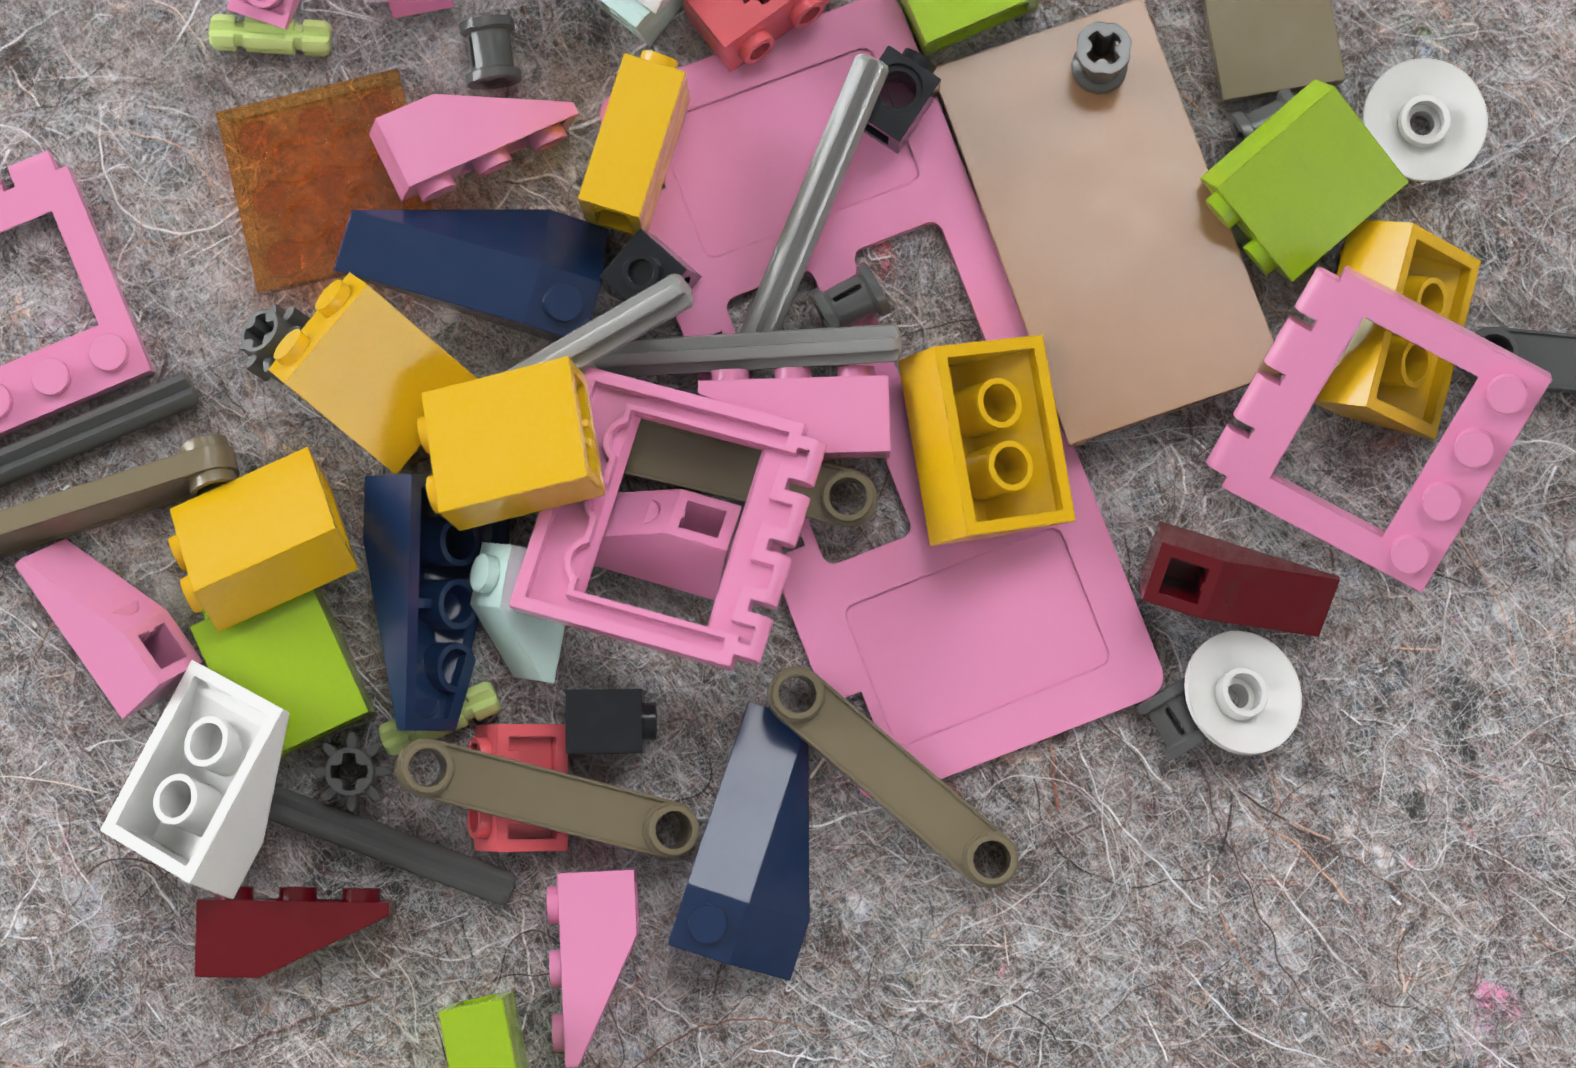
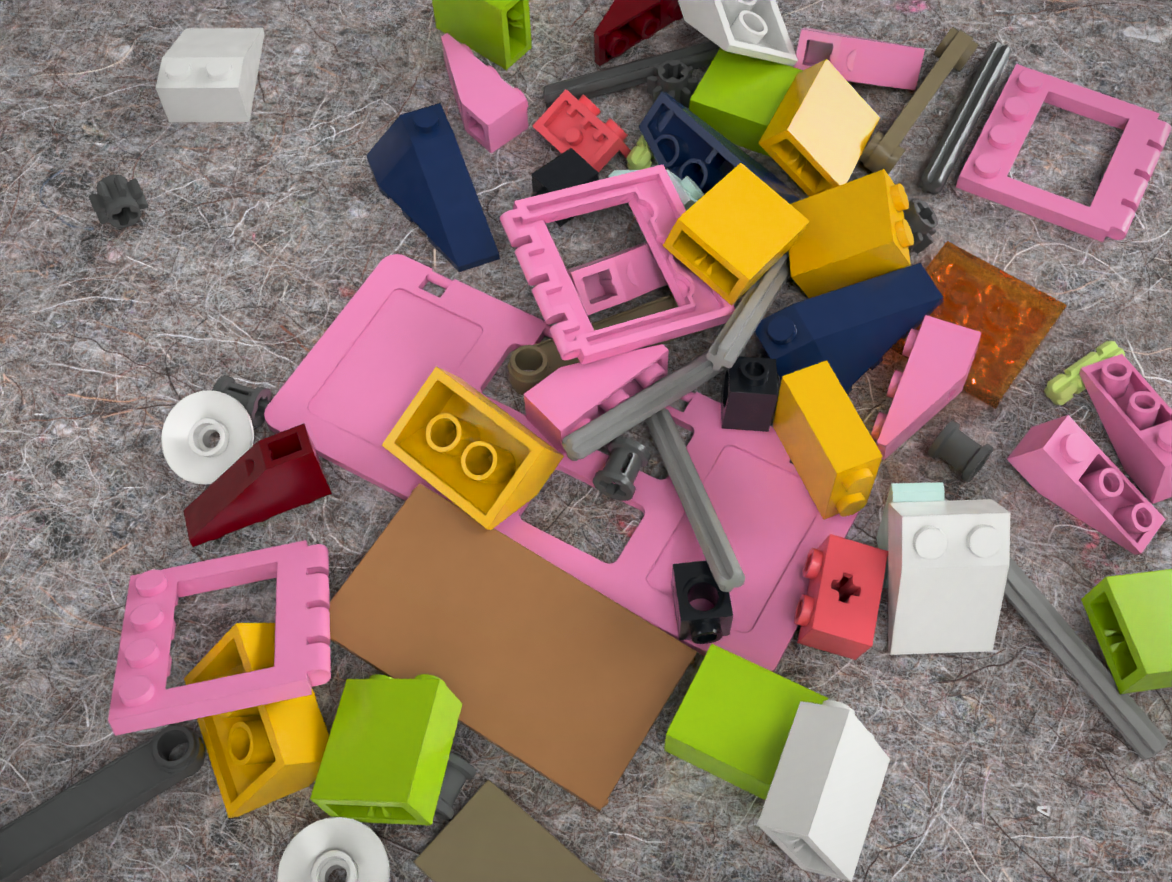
camera: 140 degrees right, 25 degrees down
dark tan piece [394,739,699,858] -> none
dark tan piece [767,666,1019,888] -> none
dark grey bush [1071,21,1132,94] -> none

